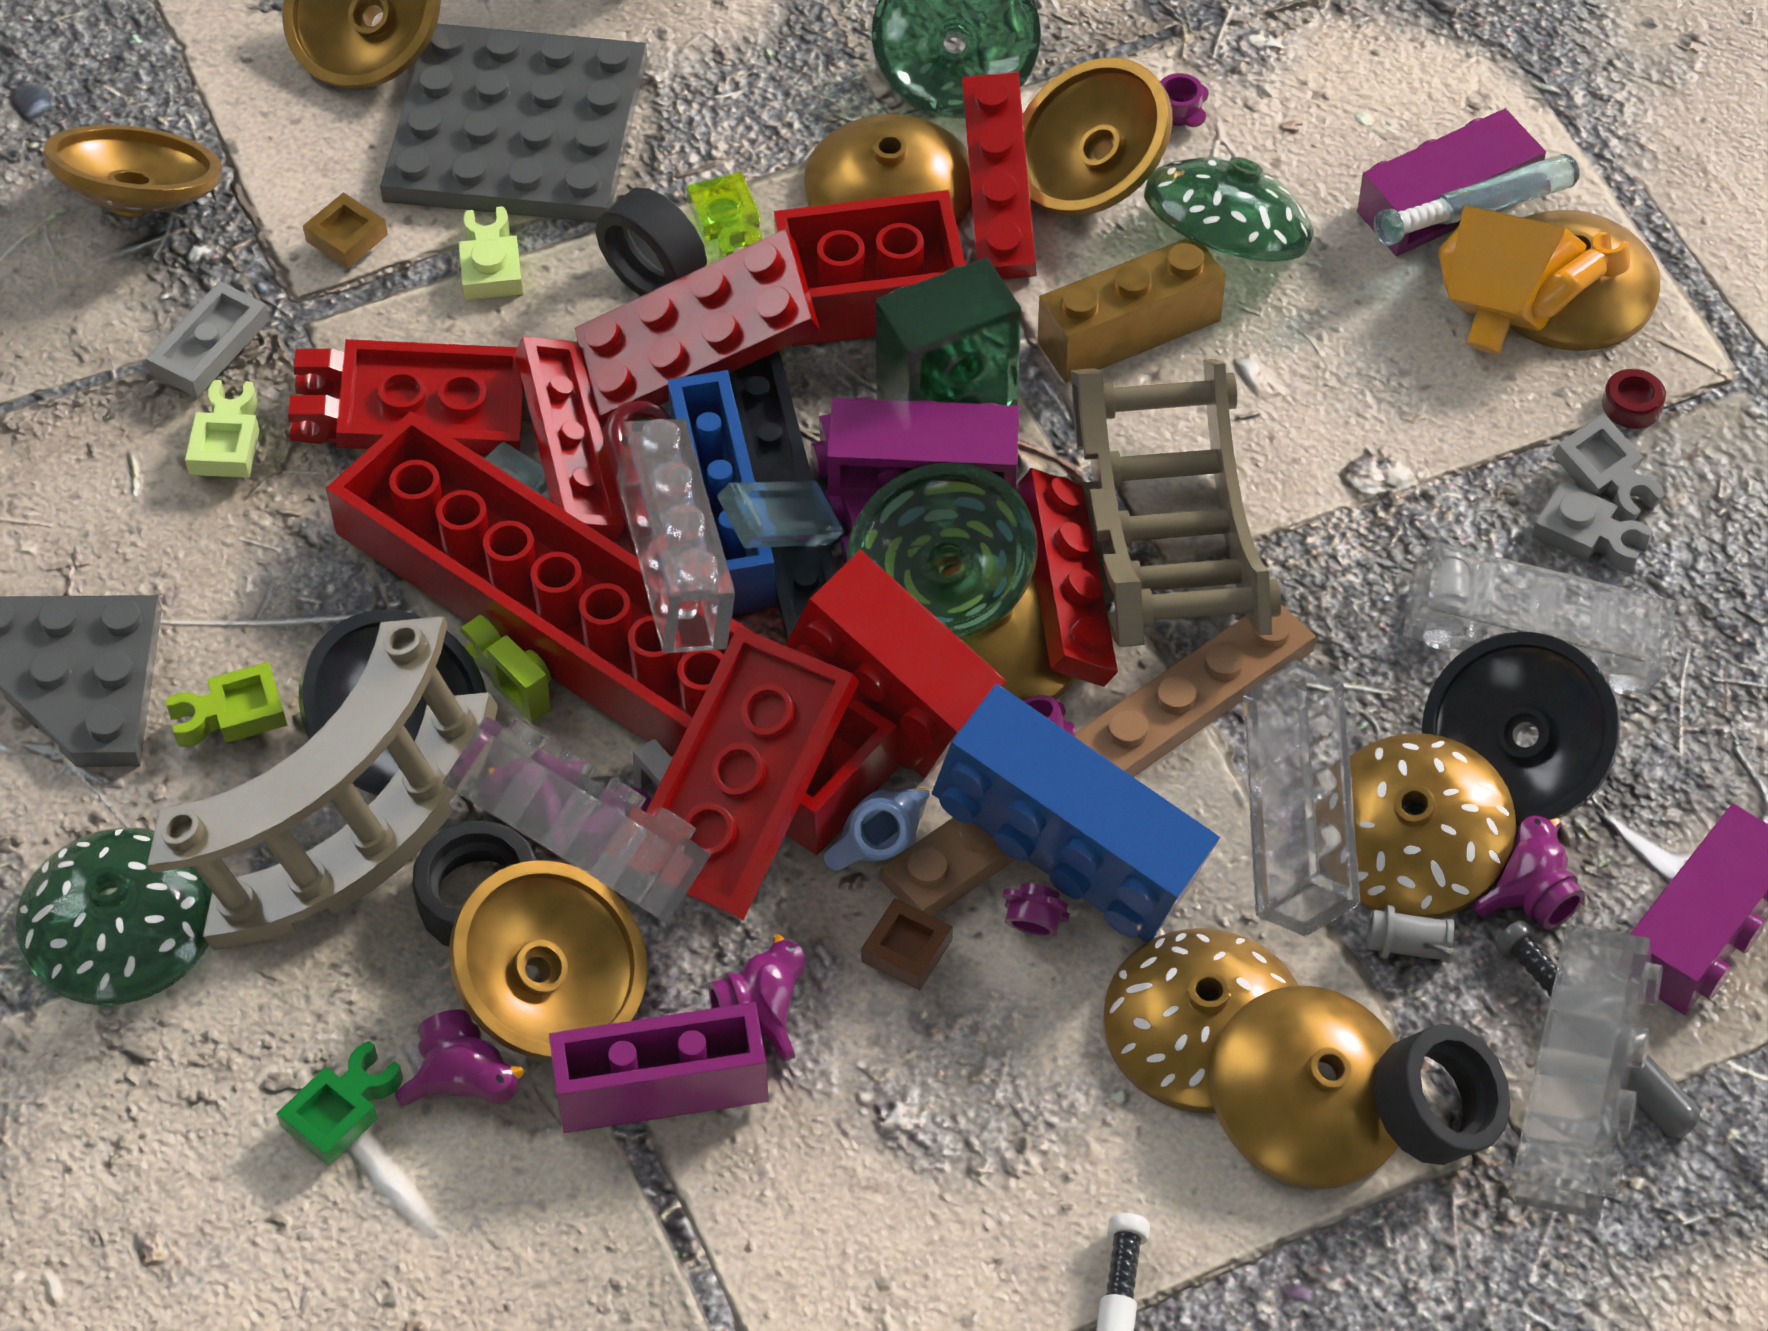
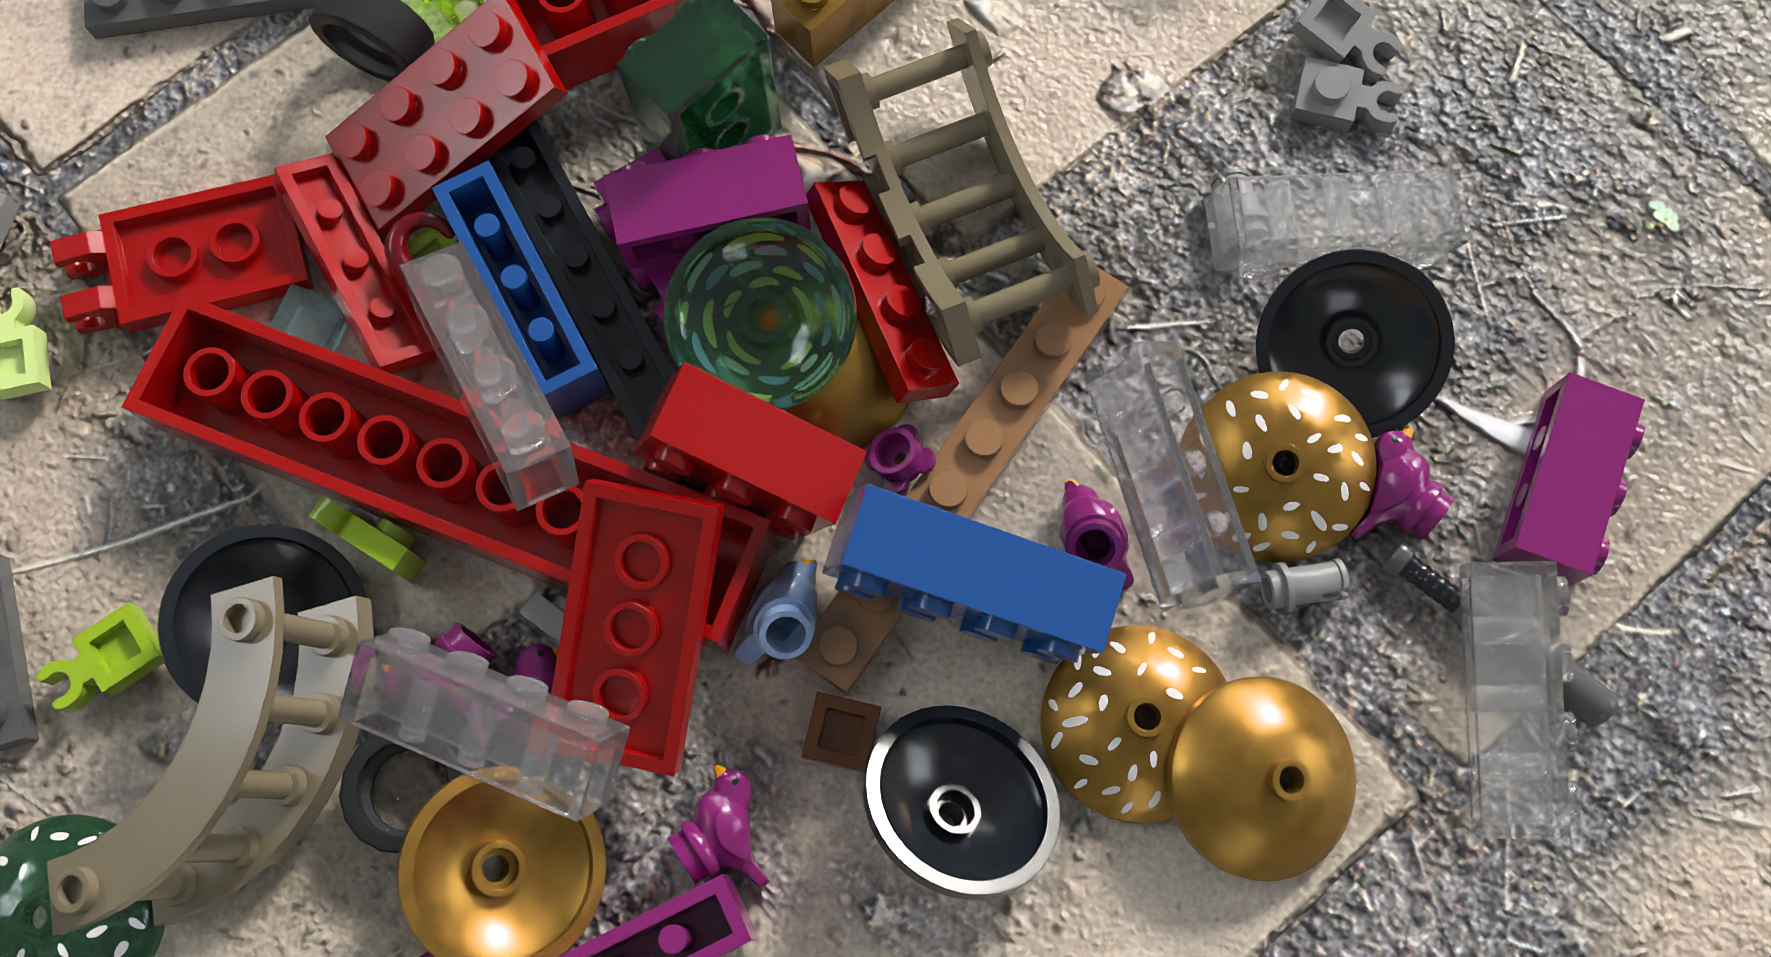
camera: 15 degrees left, 20 degrees up
pearl gold plate [303,192,388,269] -> none
yellowish green plate [459,206,523,301] -> none
clear light blue tile [717,481,843,548] -> none
magenta plate [1002,883,1070,936] -> none
black tyre [1373,1024,1511,1165] -> none
none -> black dish [862,705,1060,900]
none -> magenta animal [1059,479,1134,591]

